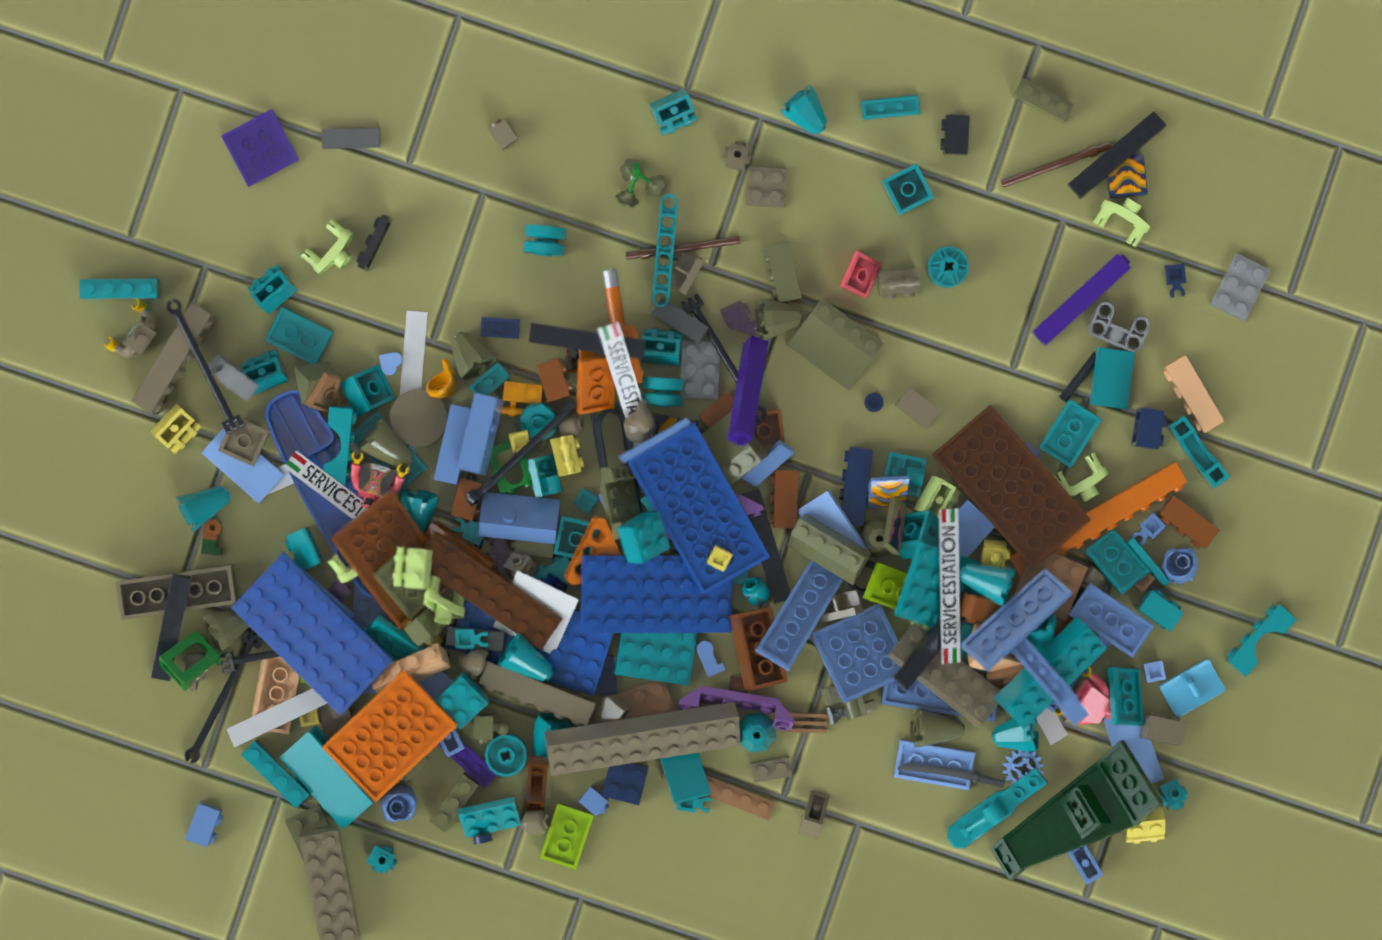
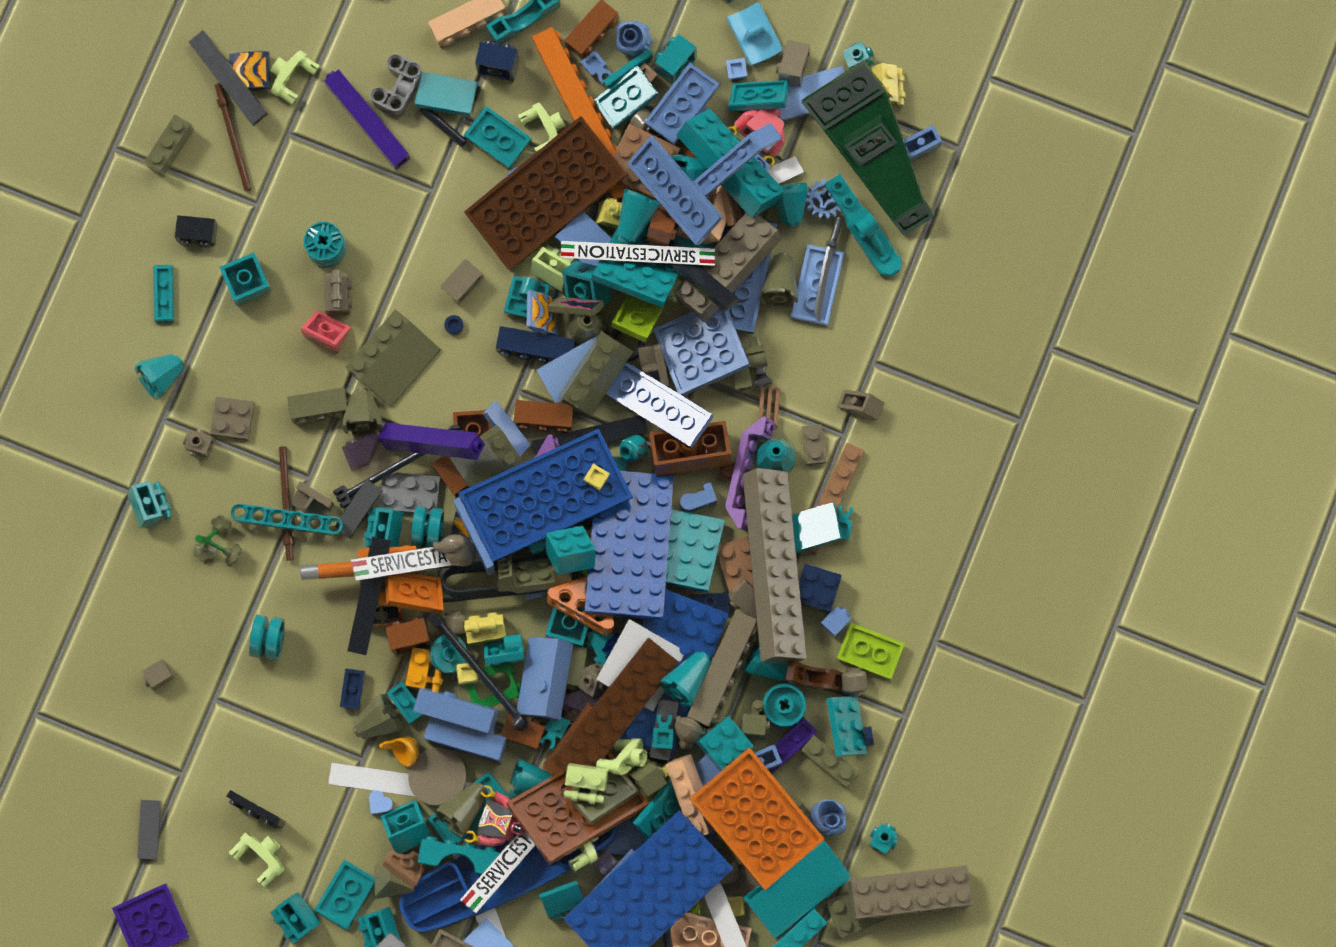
camera: 80 degrees left, 10 degrees down
teal tile [573,487,599,514] -> none
dark blue plate [1164,264,1186,298] -> none

